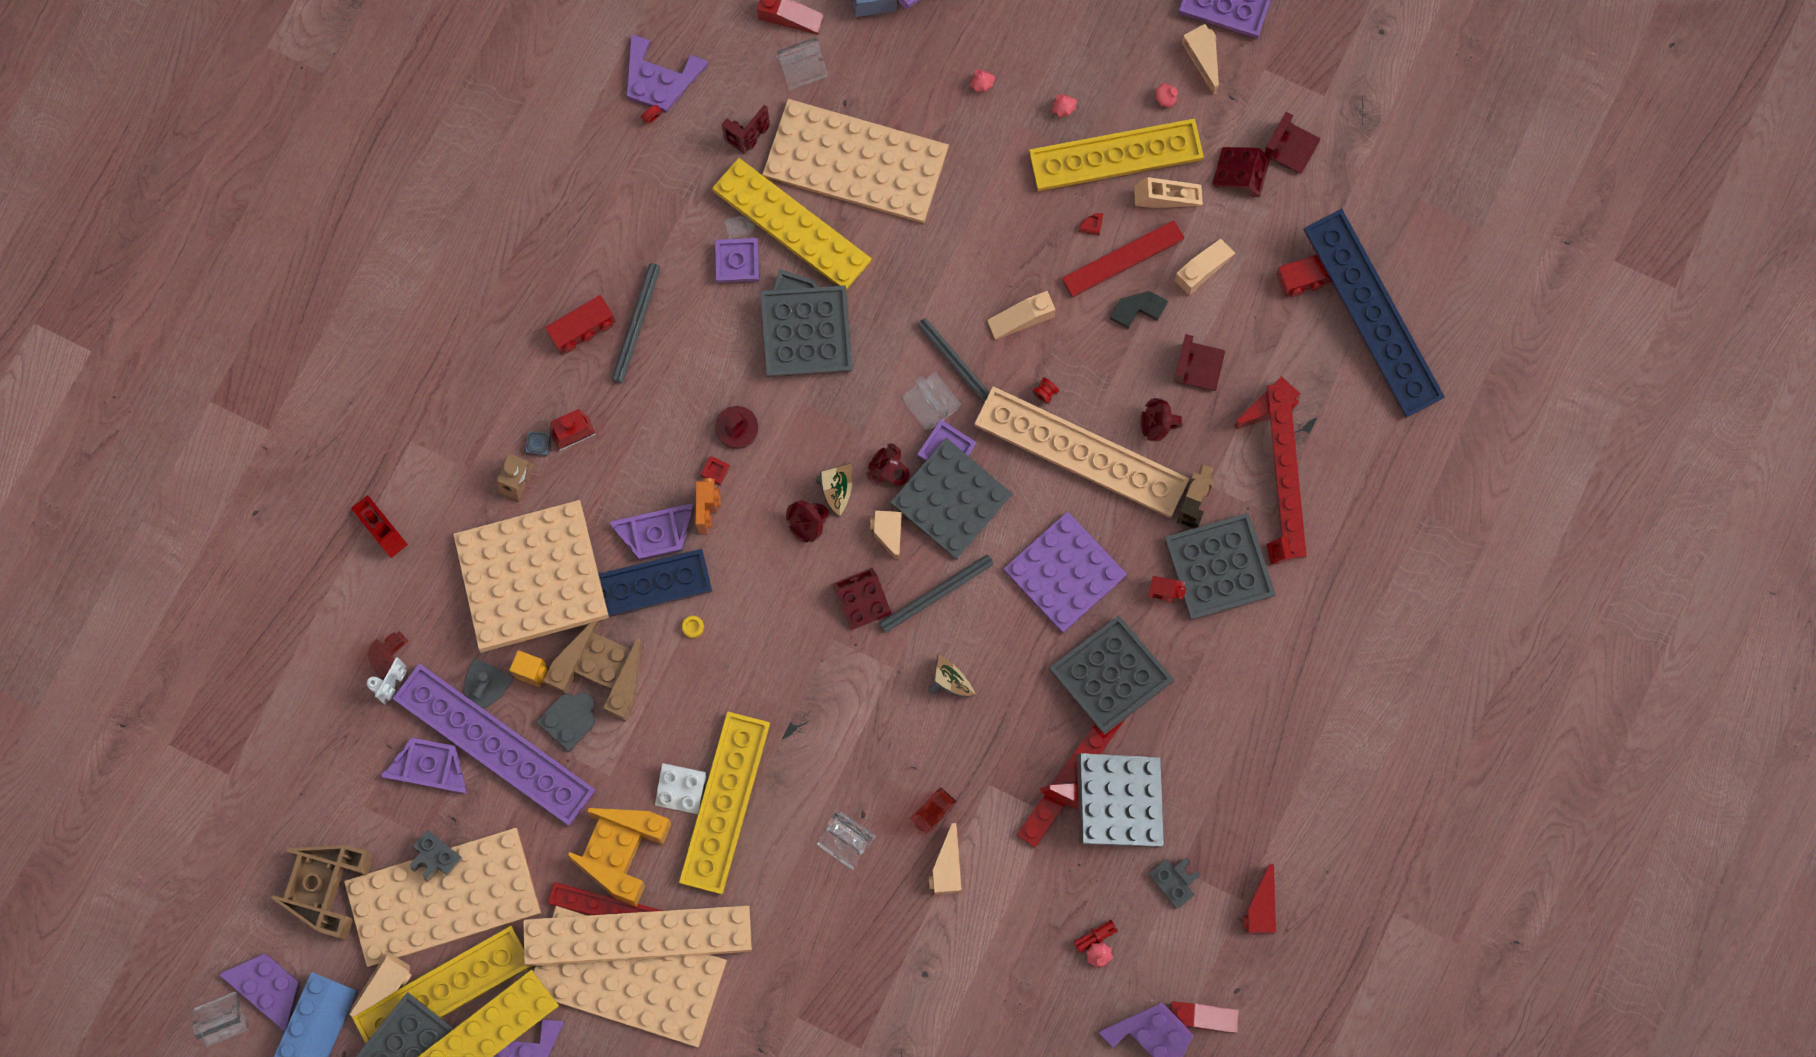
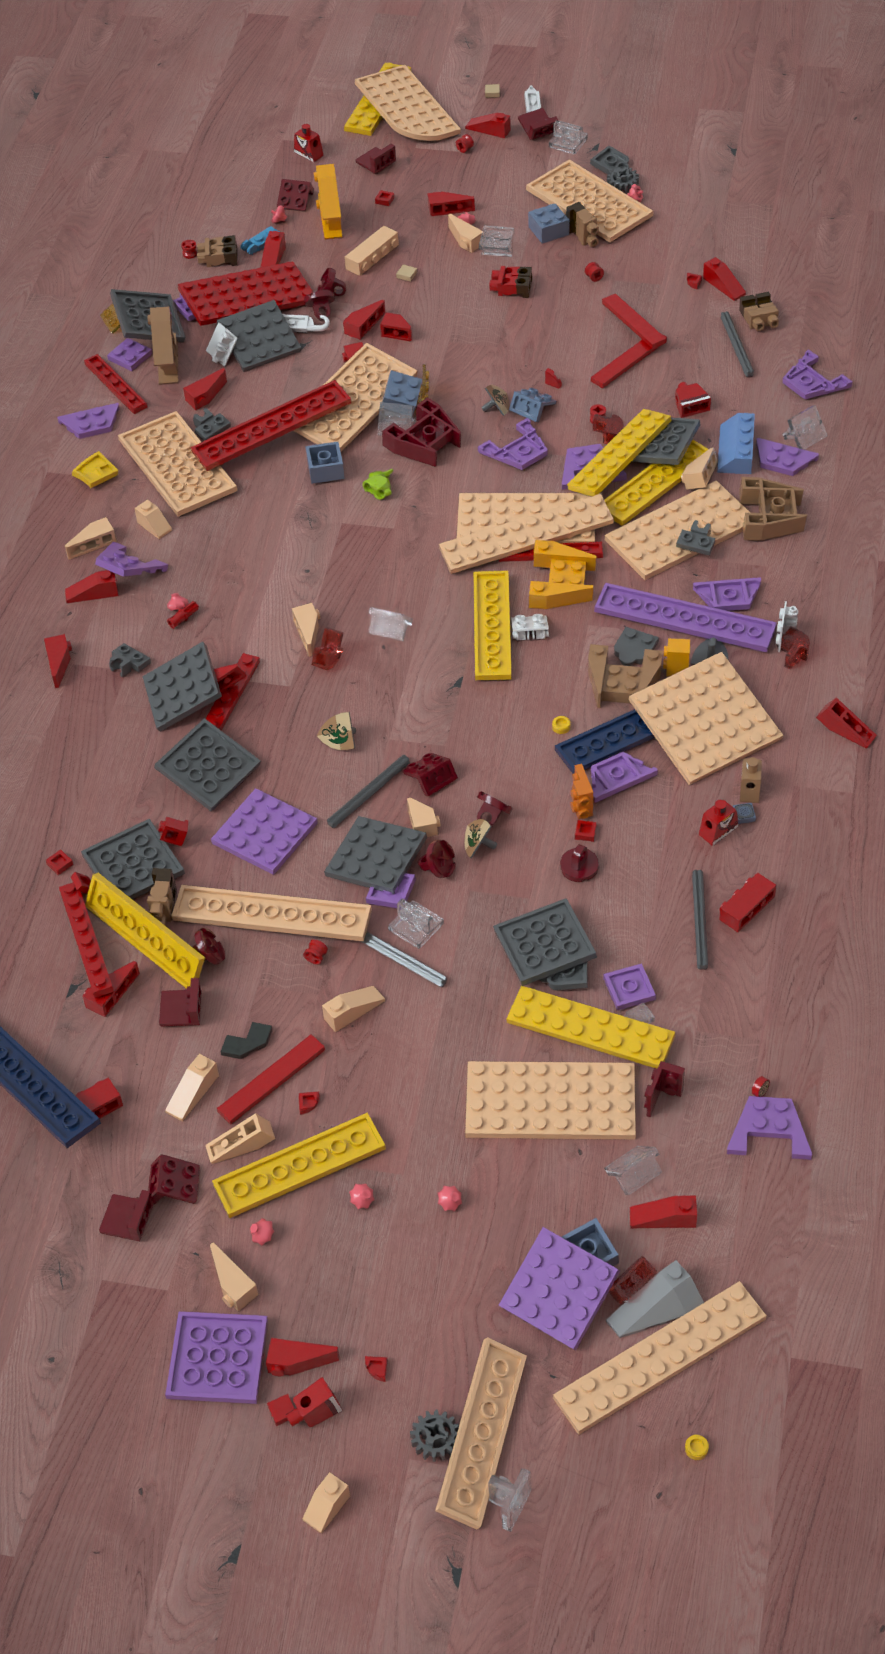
camera: 165 degrees right, 25 degrees down
none -> red tile [46,849,74,876]
none -> yellow plate [85,873,205,989]

